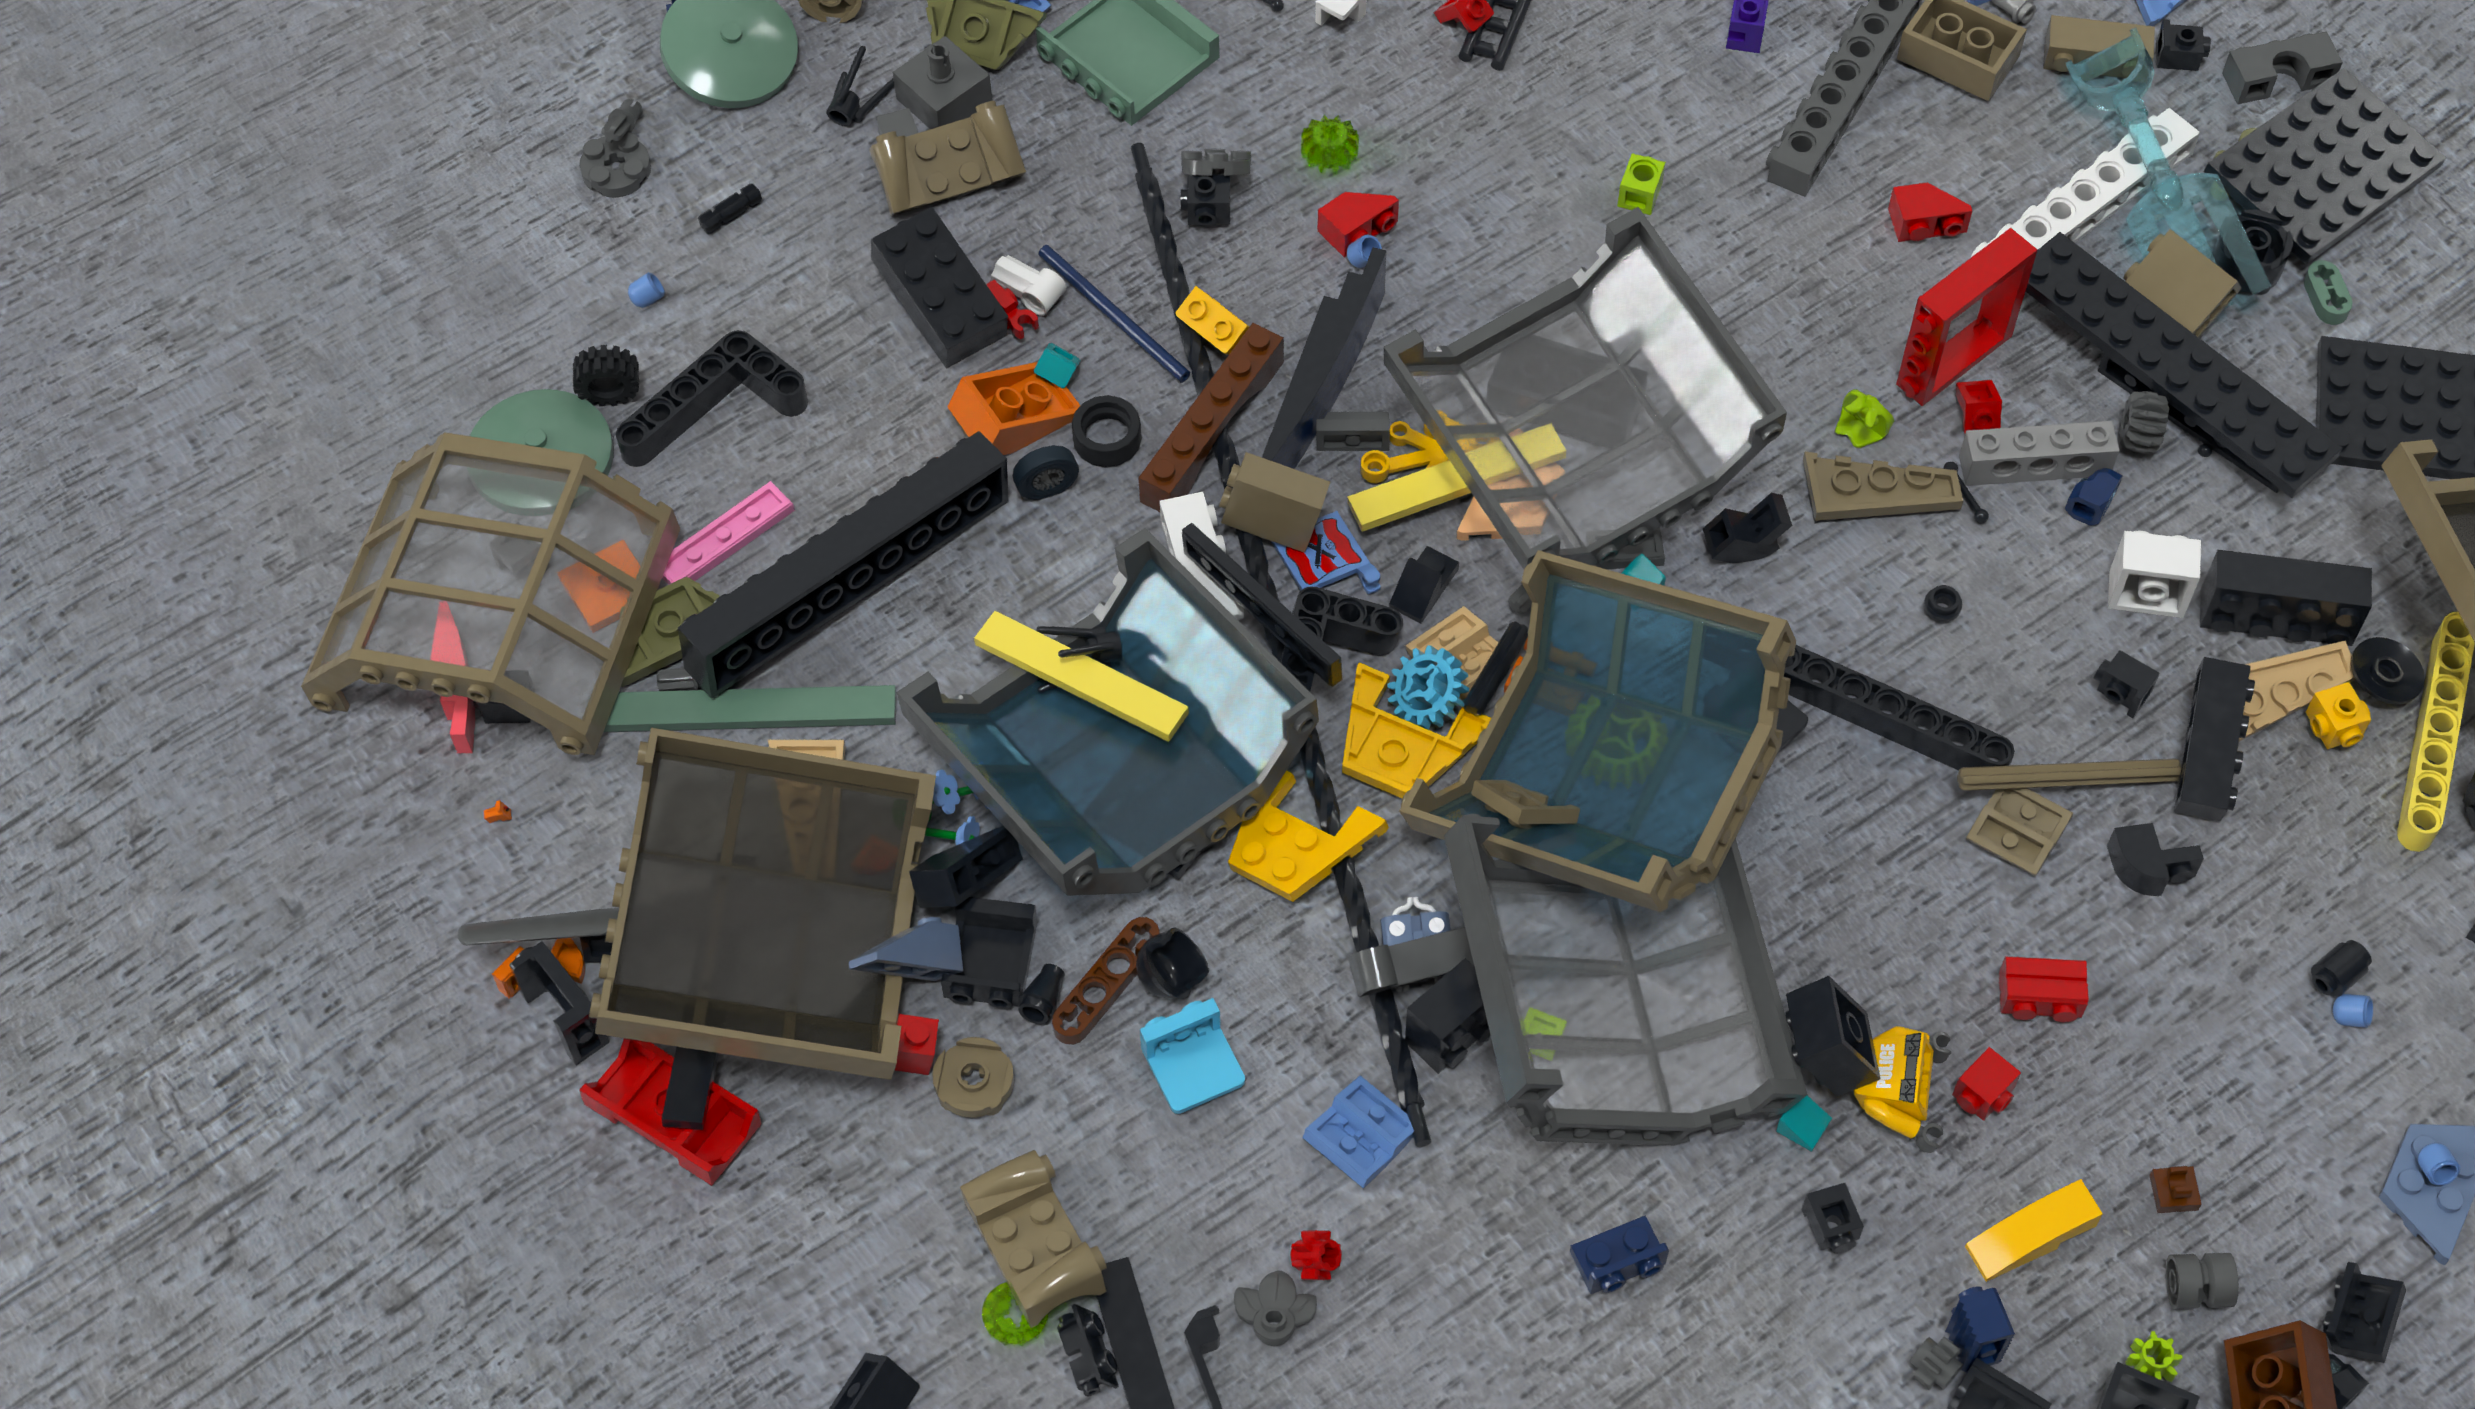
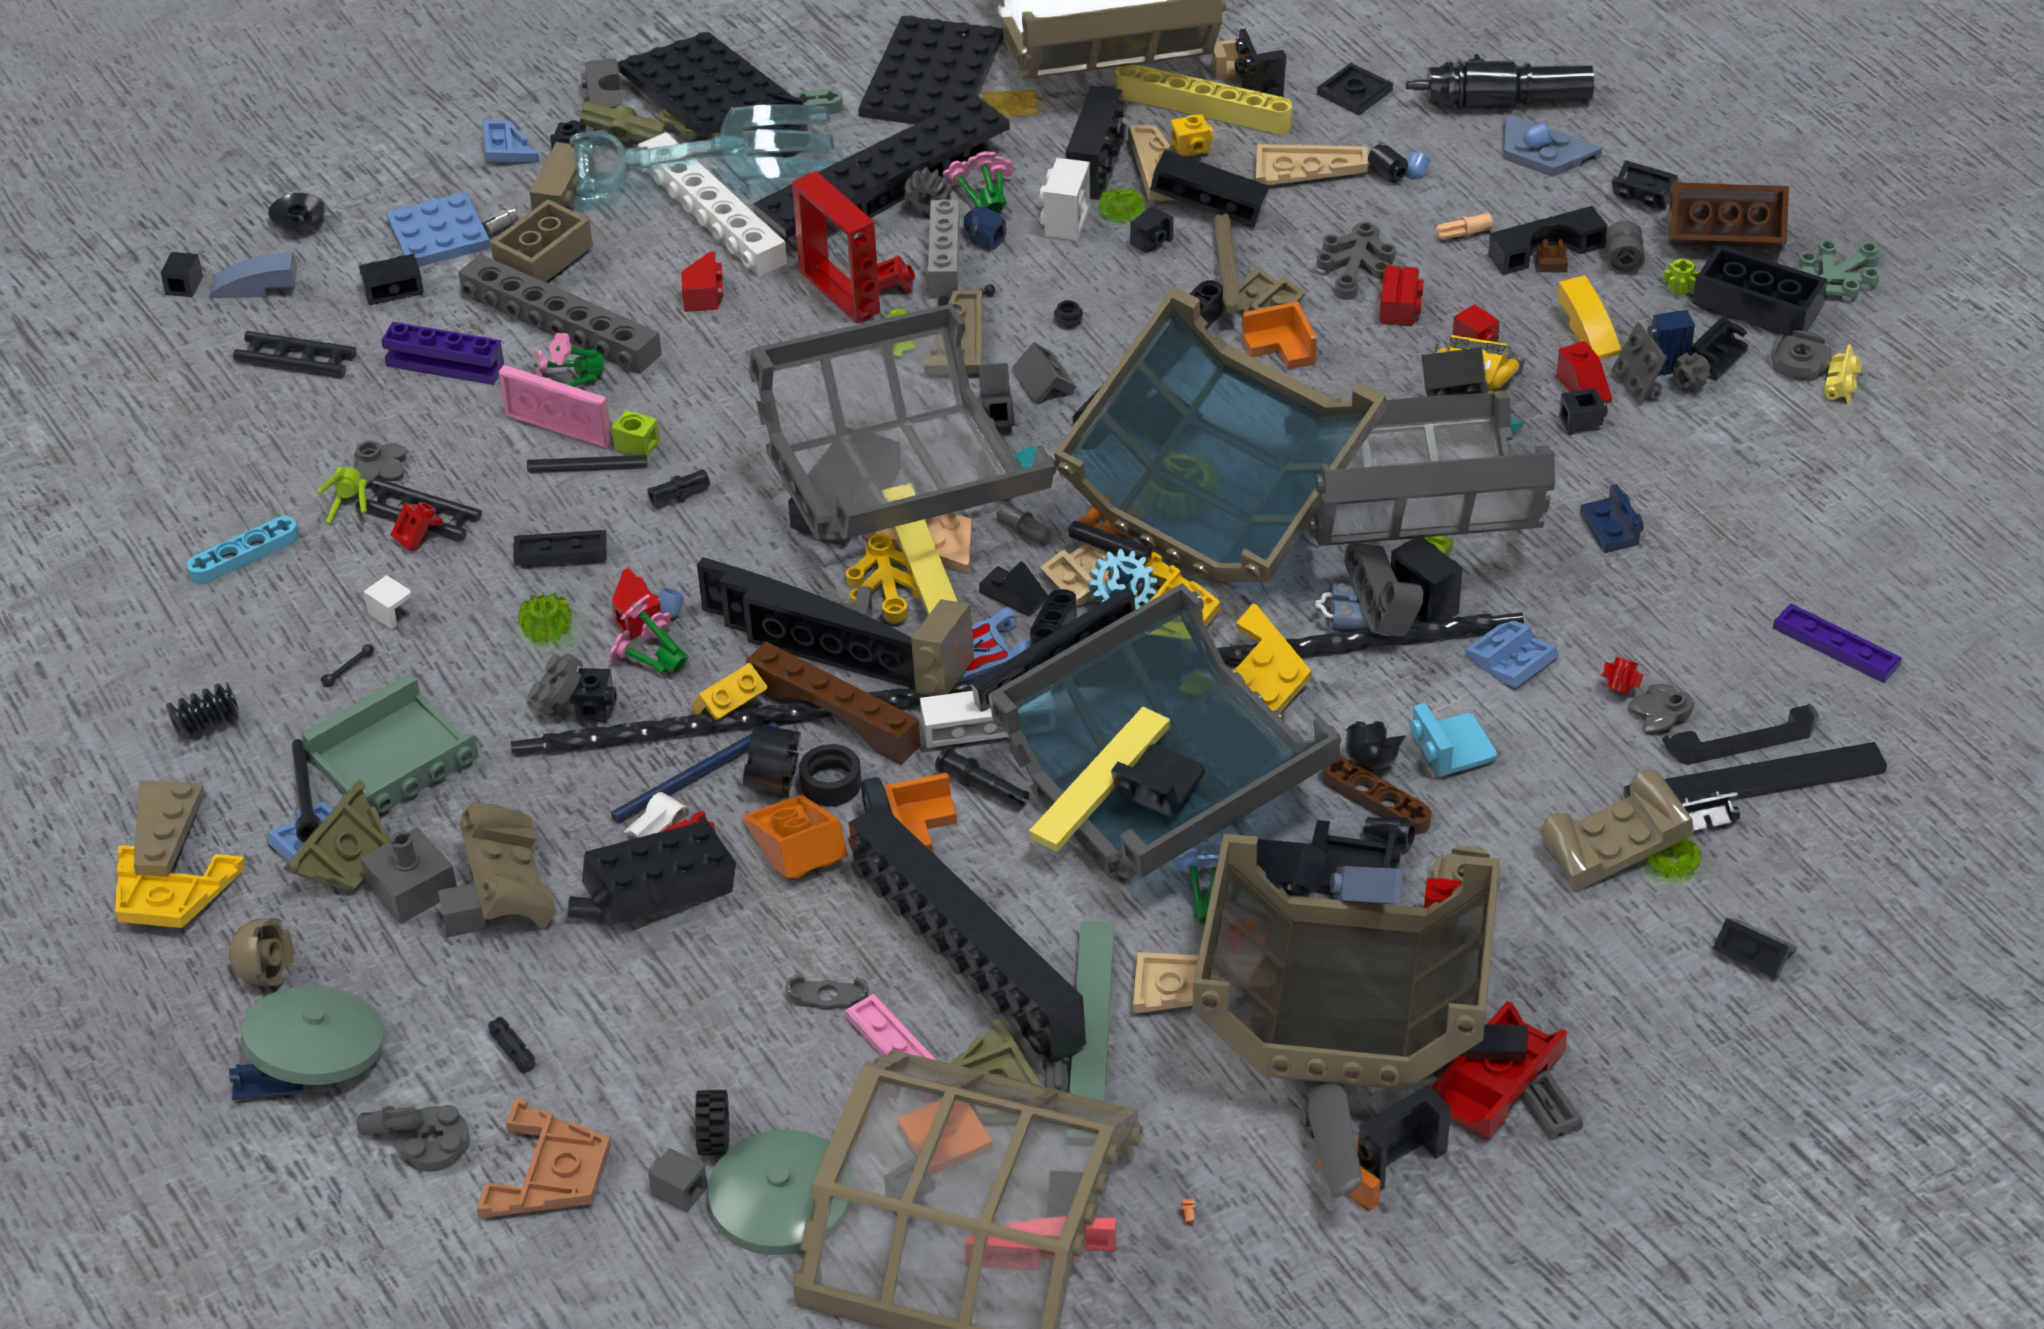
camera: 85 degrees left, 15 degrees down
black beam [616,330,808,467] -> none
medium blue piece [628,272,665,308] -> none
black plant [826,46,894,126] -> none
teal slope [1034,343,1081,388] -> none
black plant [1036,626,1122,693] -> none
dark tan wing [1471,780,1580,828] -> none
black brick [2107,823,2204,896] -> none
dark tan brick [2123,229,2242,338] -> none
black dish [2351,637,2425,704] -> none
none -> nougat wing [476,1098,611,1218]
none -> bright pink tile [499,365,612,448]
none -> black plate [513,530,607,566]
none -> black bar [527,455,648,472]
none -> plant [534,333,604,387]
none -> olive piece [579,101,665,142]
none -> plant [609,594,689,674]
none -> black pin [647,469,710,506]
none -> dark grey brick [648,1148,708,1212]
none -> black brick [743,724,801,796]
none -> dark grey piece [786,974,869,1009]
none -> orange panel [884,773,957,853]
none -> black pin [935,745,1030,811]
none -> plant [943,152,1013,213]
none -> clear yellow tile [982,90,1037,115]
none -> dark grey panel [1012,342,1076,404]
none -> clear neon green gear [1099,187,1143,220]
none -> black bracket [1111,744,1205,818]
none -> orange panel [1242,301,1317,370]
none -> tan wing [1256,144,1368,185]
none -> dark grey plant [1316,222,1396,300]
none -> light nougat axle [1436,212,1493,240]
none -> black arch [1488,206,1608,275]
none -> dark grey tile [1520,1070,1583,1141]
none -> red slope [1556,340,1612,404]
none -> dark grey hinge [1611,322,1667,405]

